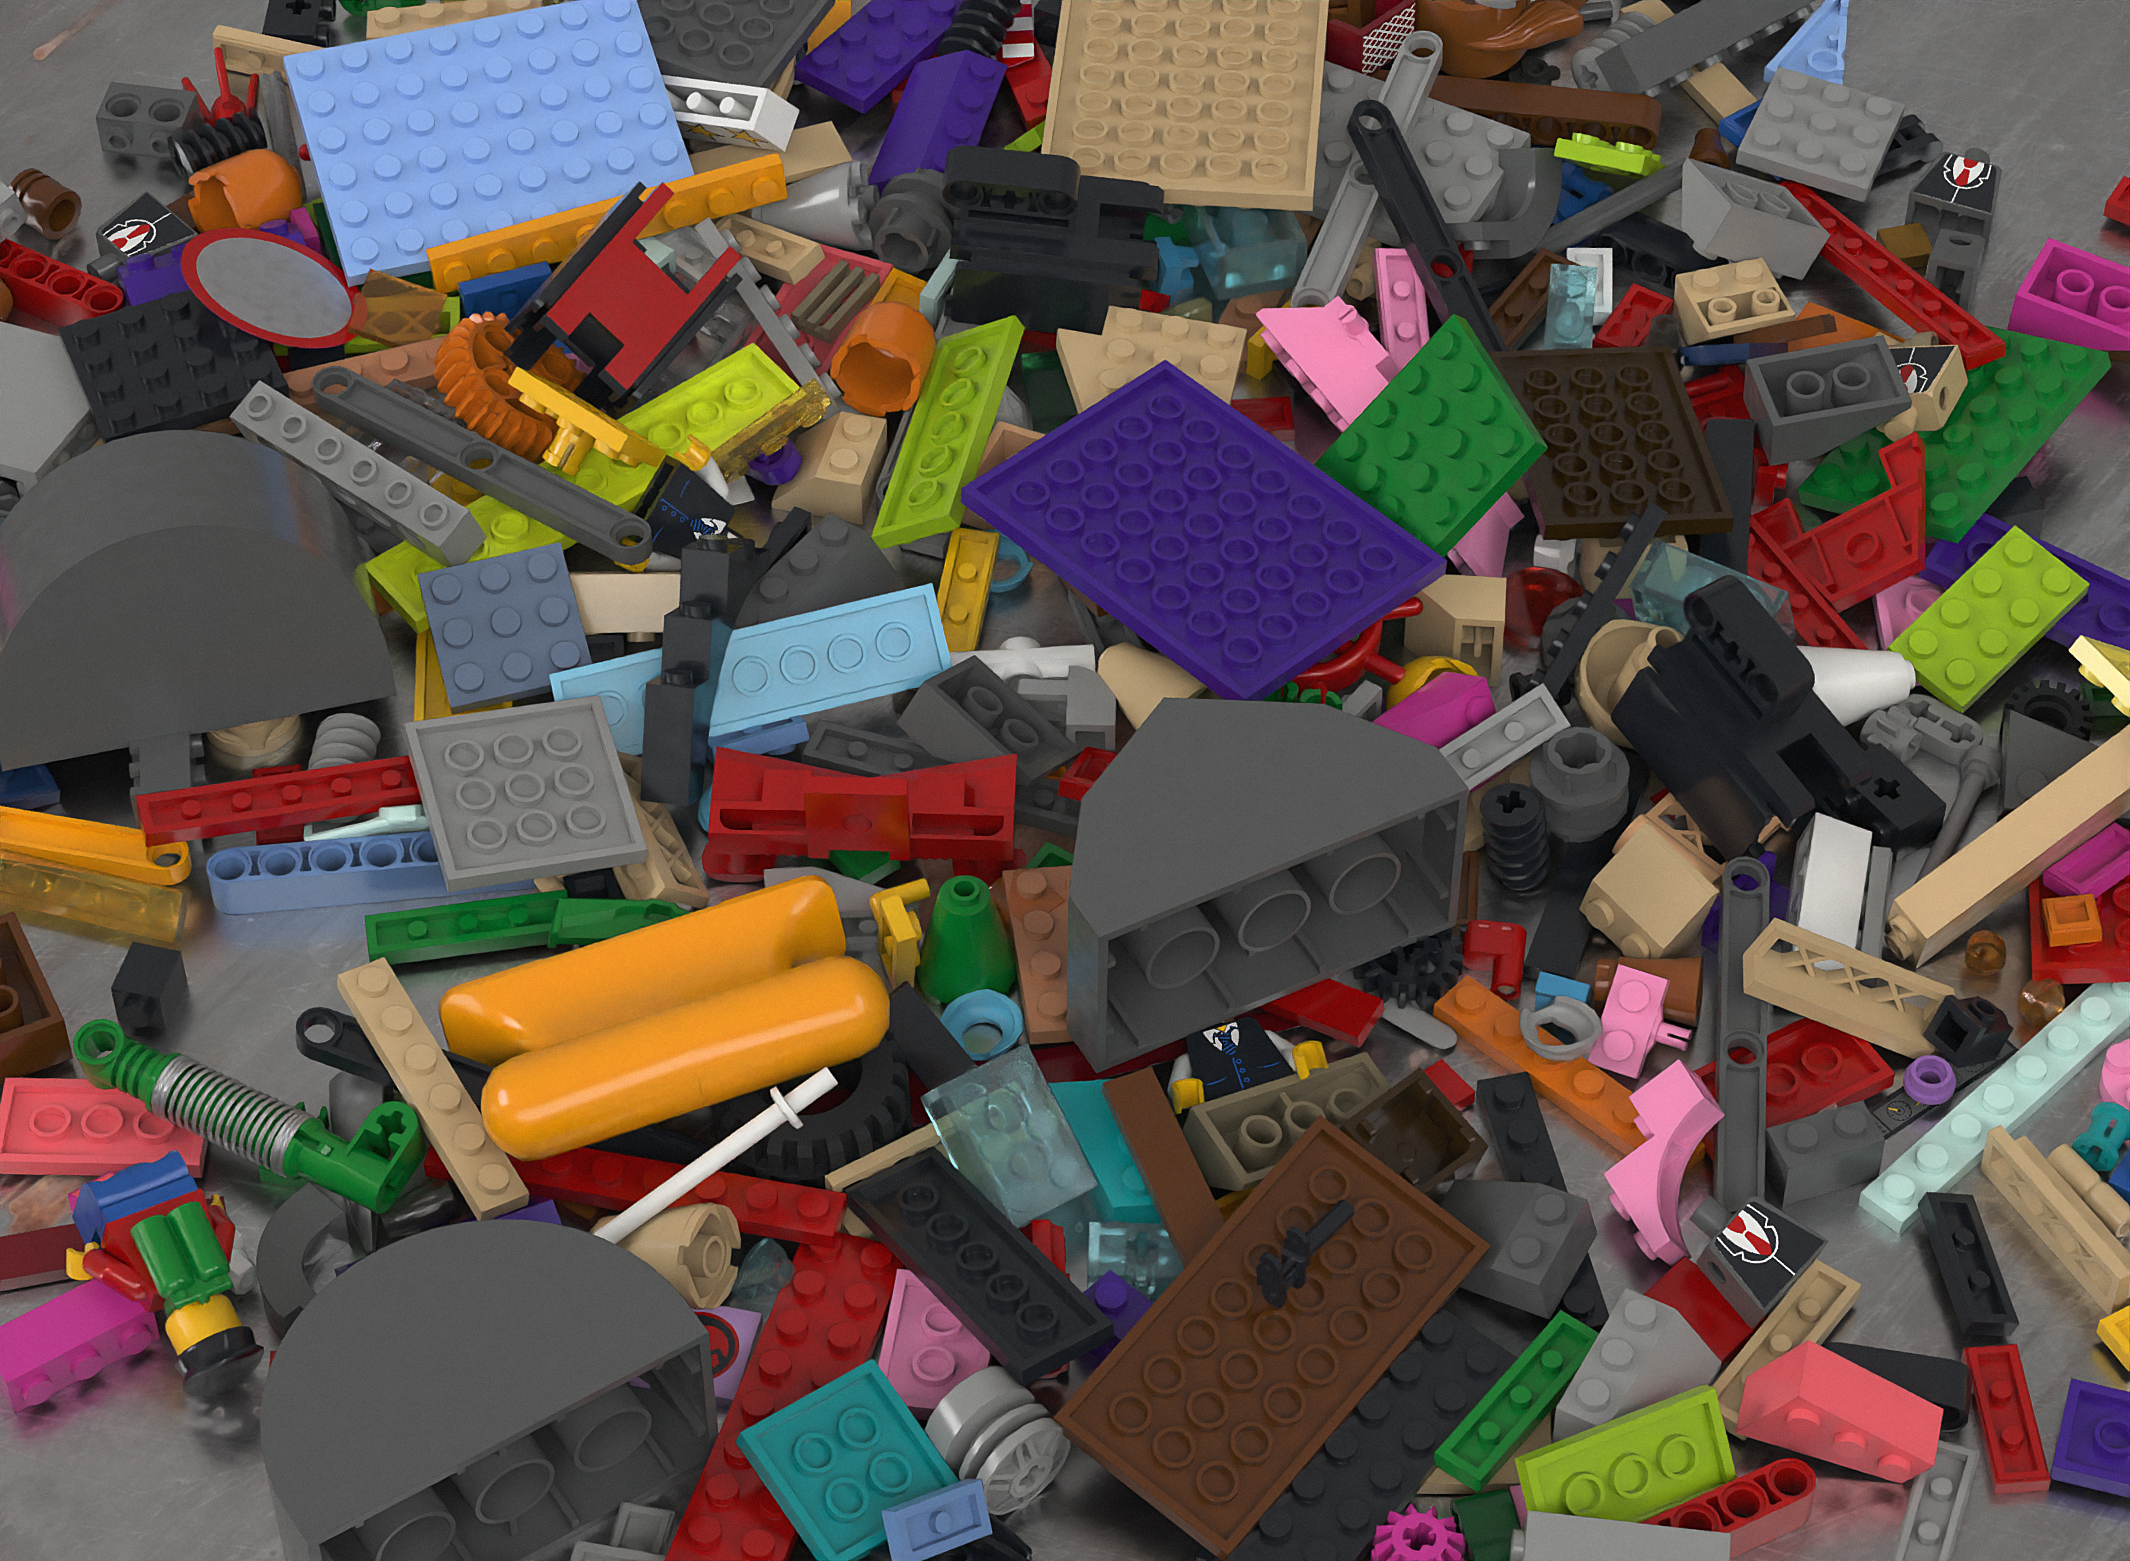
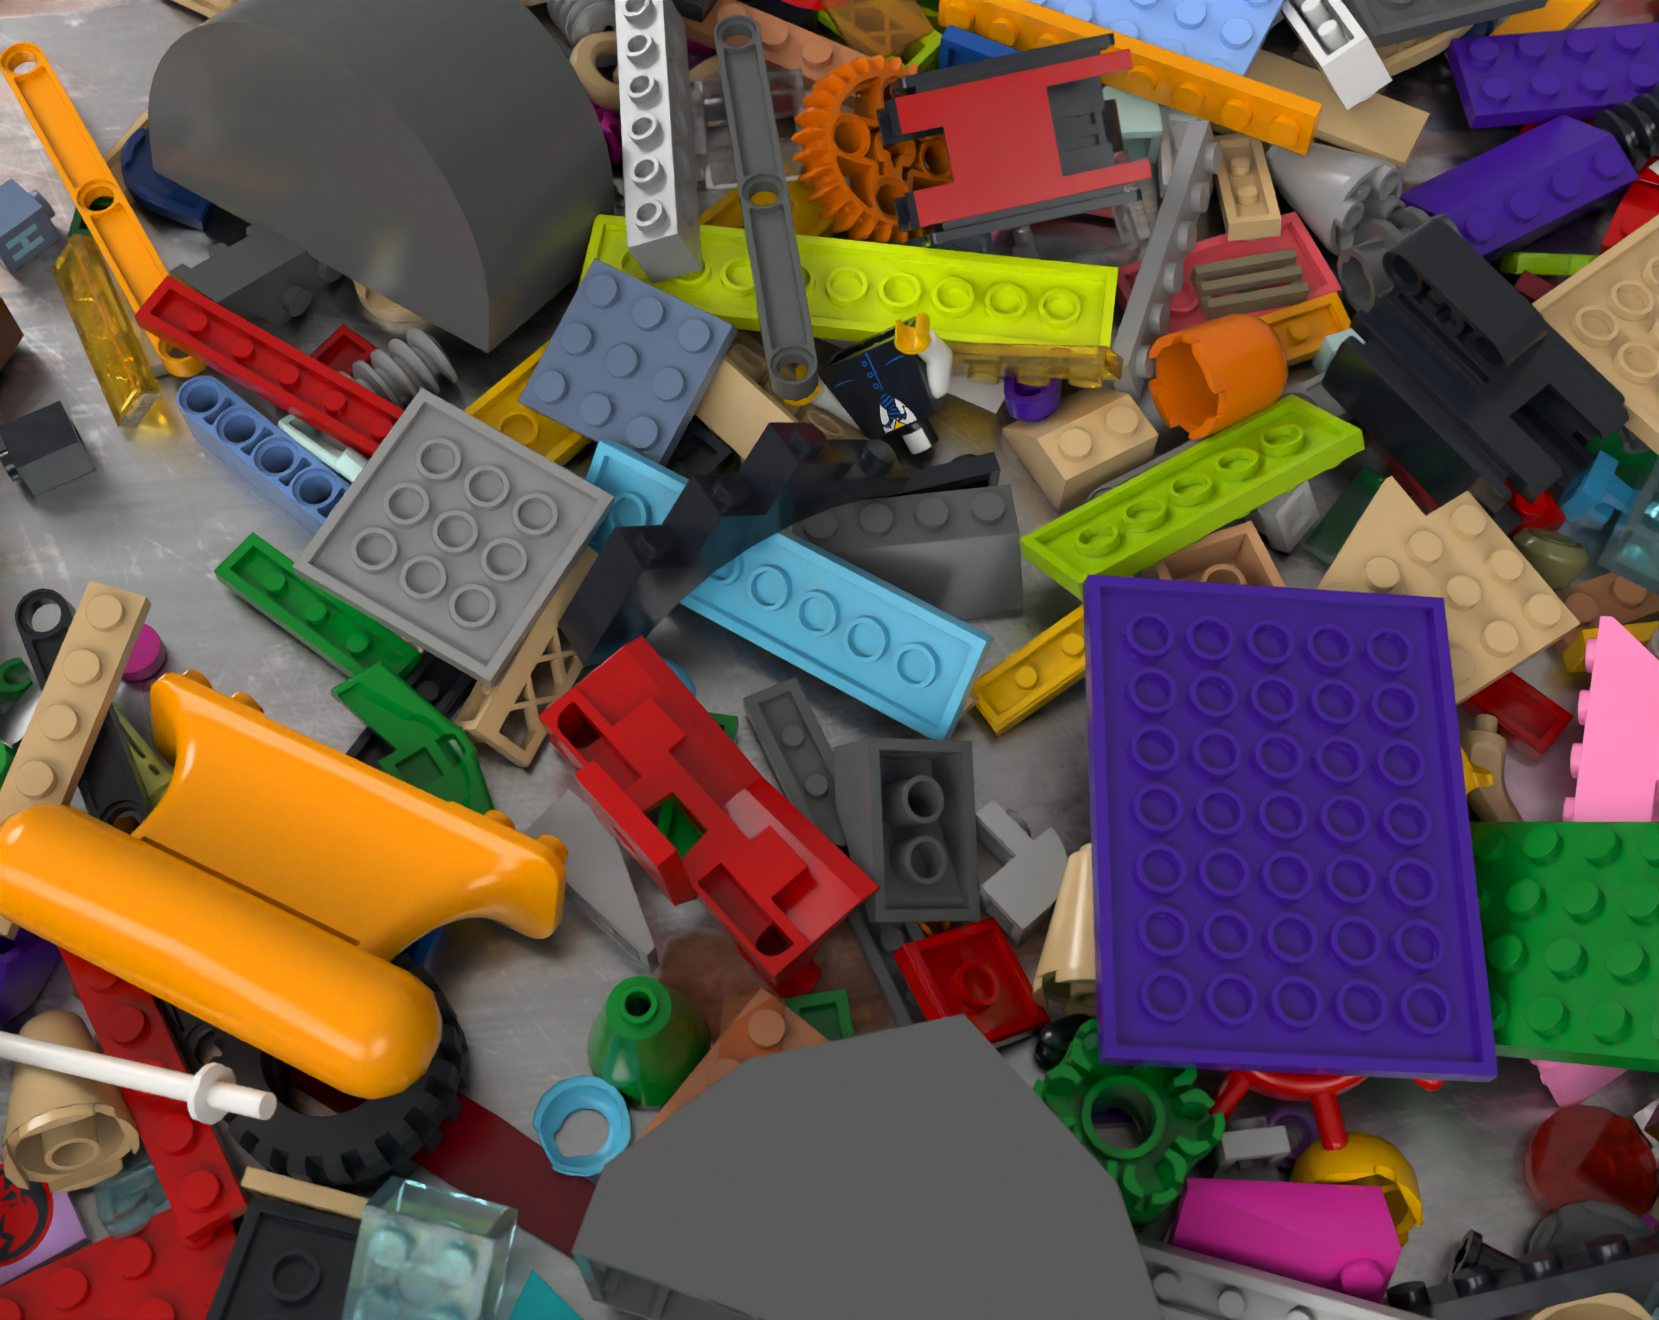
camera: 45 degrees right, 15 degrees up
yellow plate [508,367,667,477] -> none
medium blue plate [706,715,810,764] -> none
yellow plate [869,878,931,990] -> none
black beam [888,981,991,1114] -> none
white piece [949,636,1095,693] -> none
tan slope [1404,574,1506,687] -> none

